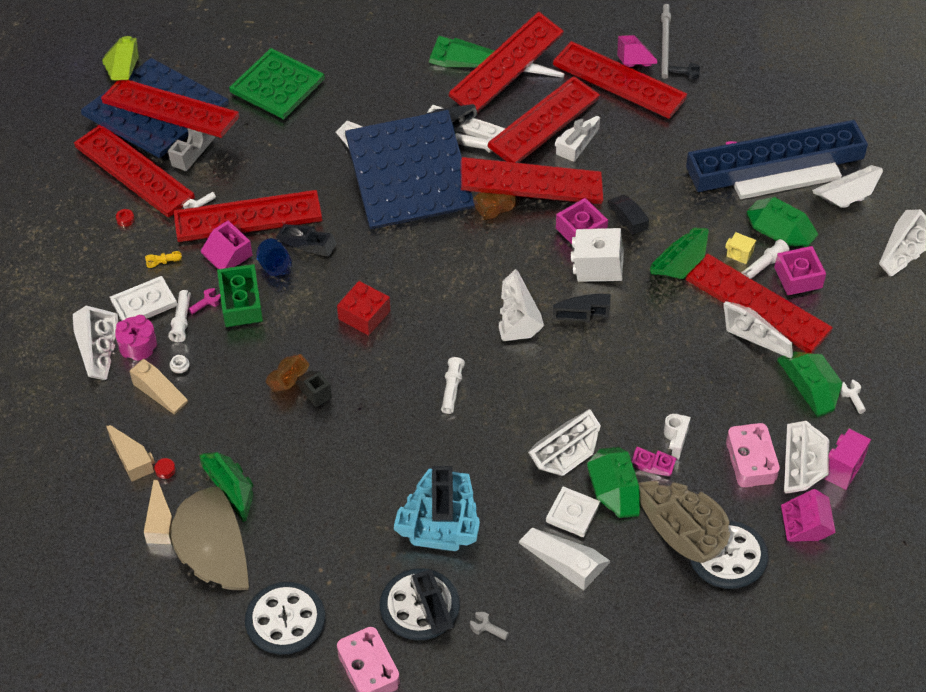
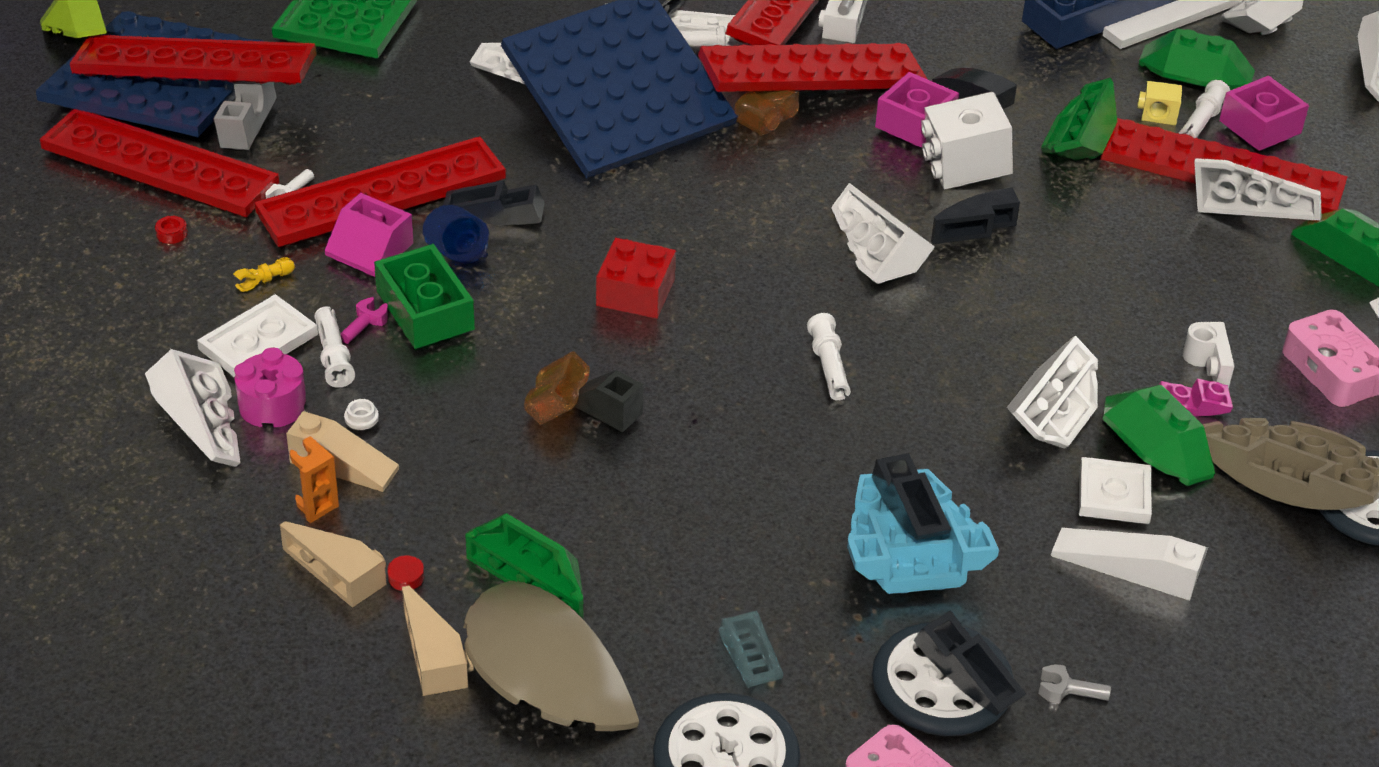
camera: 20 degrees left, 10 degrees down
none -> orange hinge [290,436,339,523]
none -> clear light blue slope [719,610,784,687]

